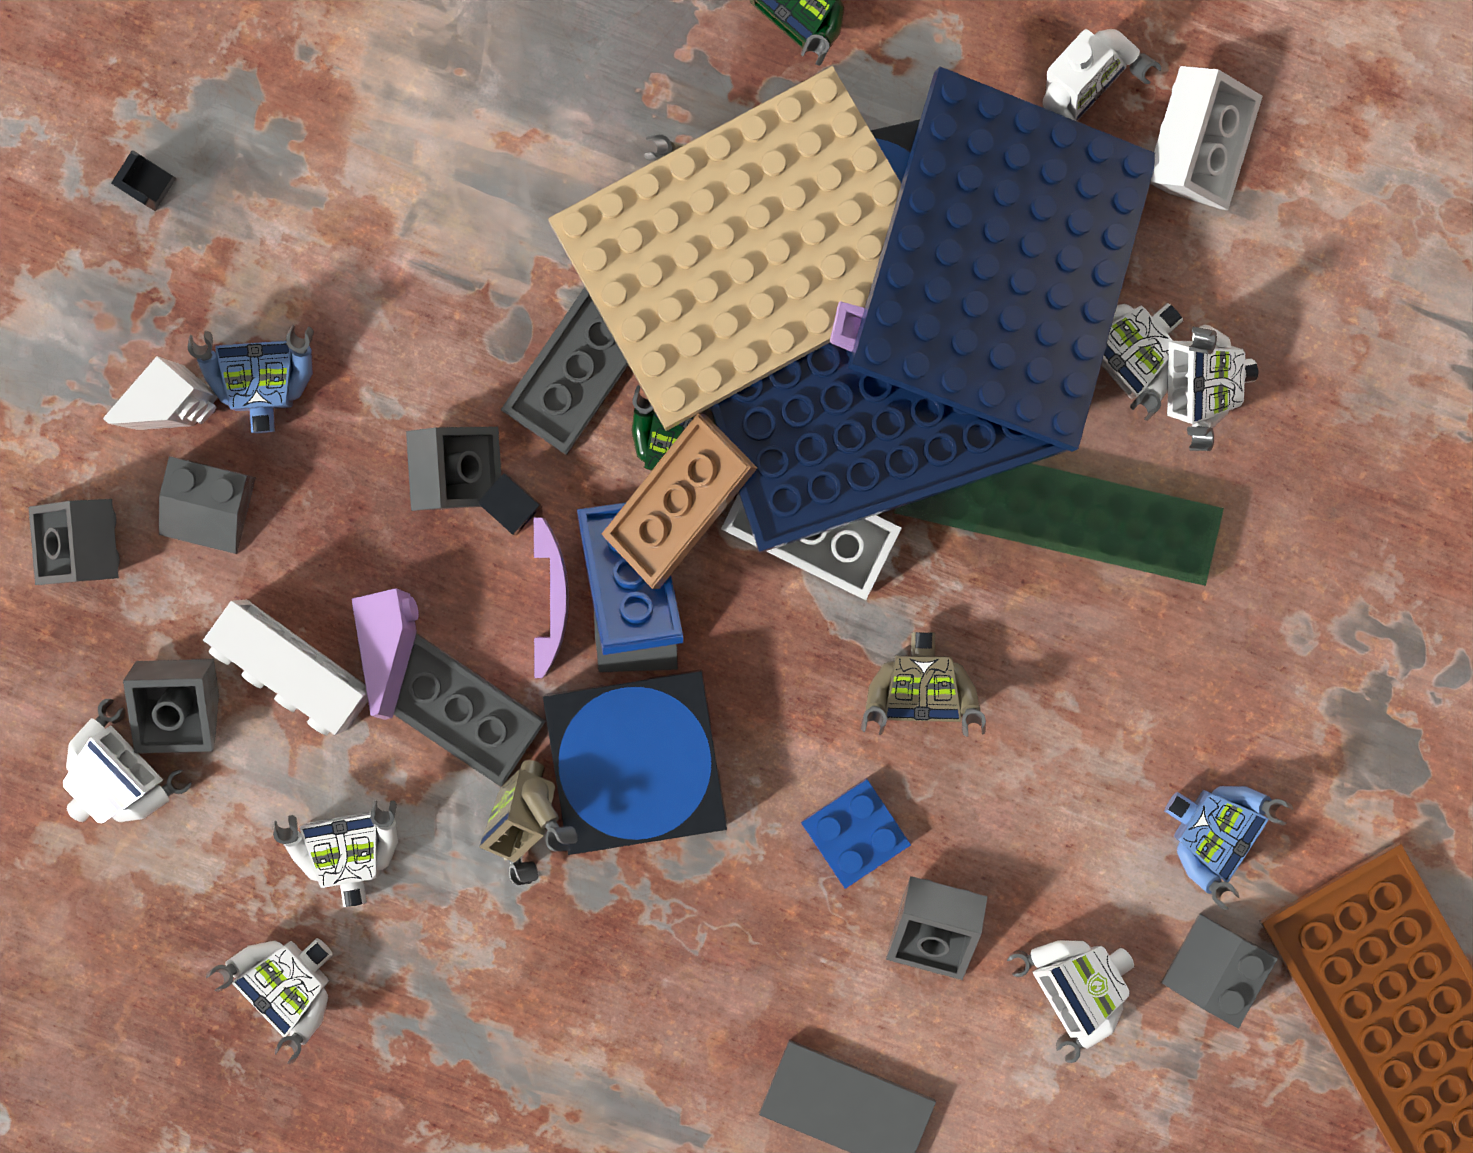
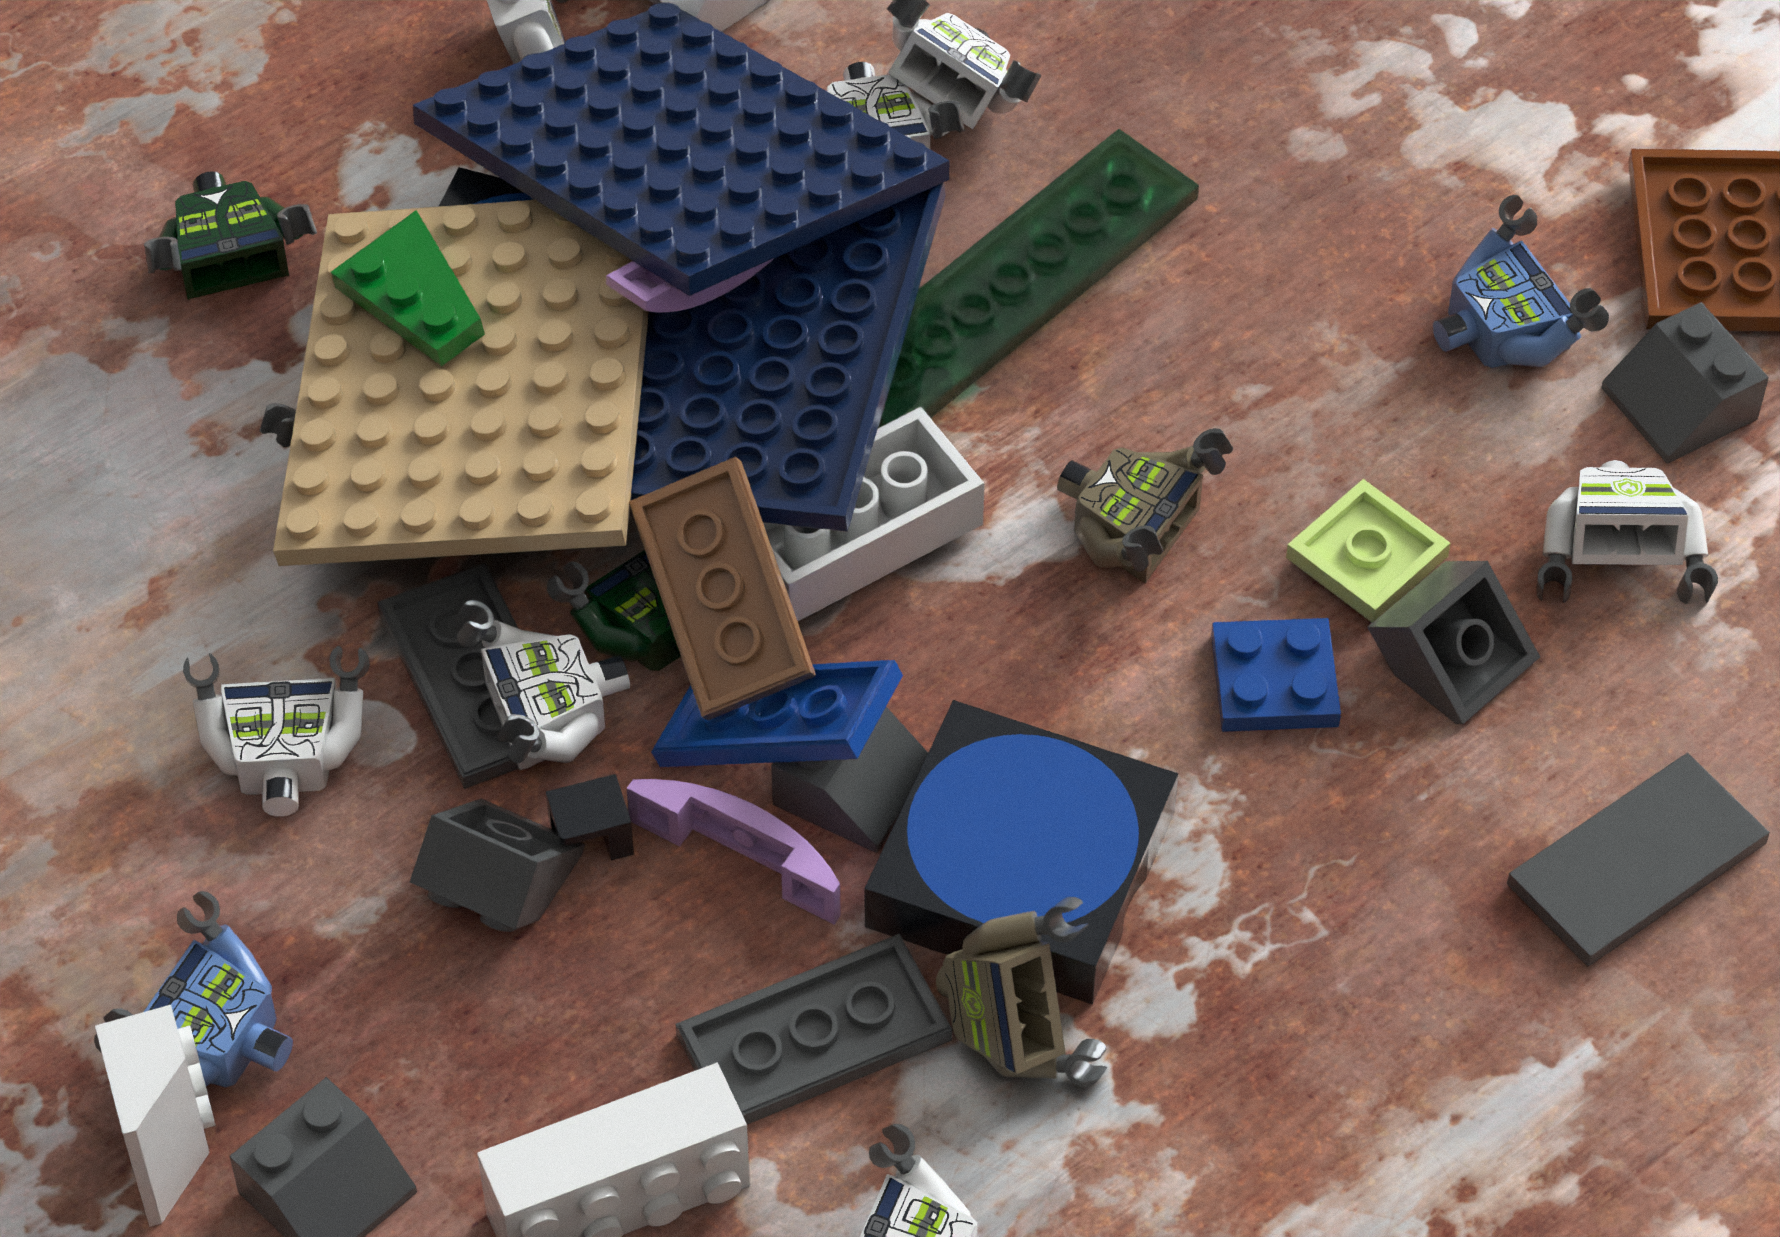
camera: 60 degrees left, 35 degrees down
lavender slope [352,588,418,720] -> none
none -> white torso [183,646,370,816]
none -> green wing [330,210,485,366]
none -> torso [454,600,630,770]
none -> yellowish green plate [1286,479,1451,622]

